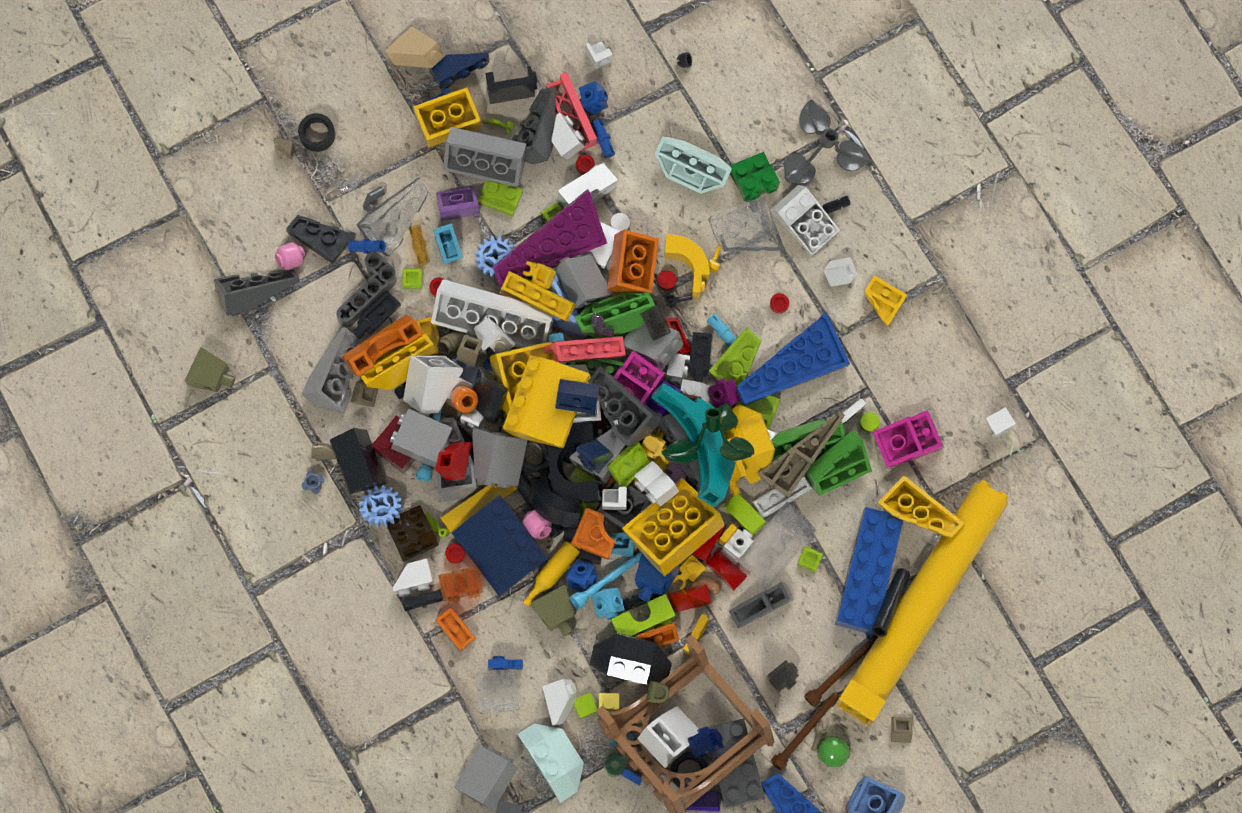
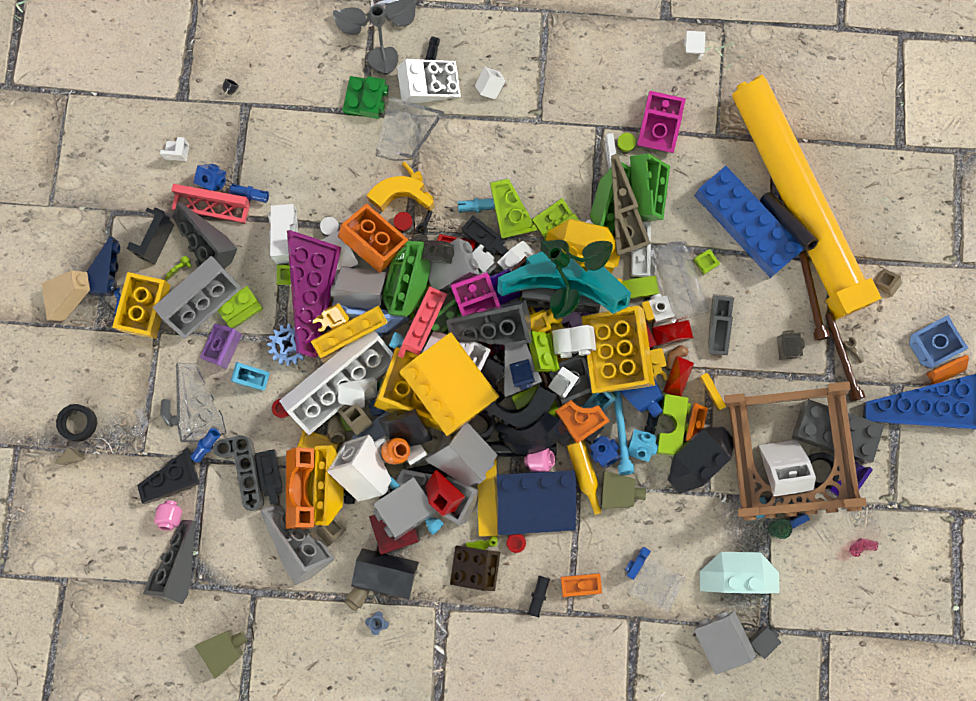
camera: 50 degrees left, 5 degrees up
light blue gear [359,485,403,528] -> none
white slope [393,559,434,596] -> none
lime tile [402,268,422,289] -> none
clear yellow pin [409,225,430,265] -> none
clear orange brick [438,566,483,603] -> none
white slope [542,679,577,725] -> none
white slope [551,113,585,160] -> none
dark blue panel [555,379,599,415] -> none
lime tile [574,692,598,719] -> none
red tile [576,155,595,175] -> none
arm [590,313,614,337] -> none
light yellow brick [599,693,619,712] -> none
olive tile [646,681,670,704] -> none
light aqua wedge [655,136,732,194] -> none
clear blue brick [687,726,724,757] -> none
magenta brick [708,378,741,408] -> none
blue wing [736,312,850,406] -> none
red tile [770,293,789,314] -> none
bright green hair [817,736,850,767] -> none
yellow wing [864,275,907,327] -> none
yellow wedge [878,476,965,539] -> none

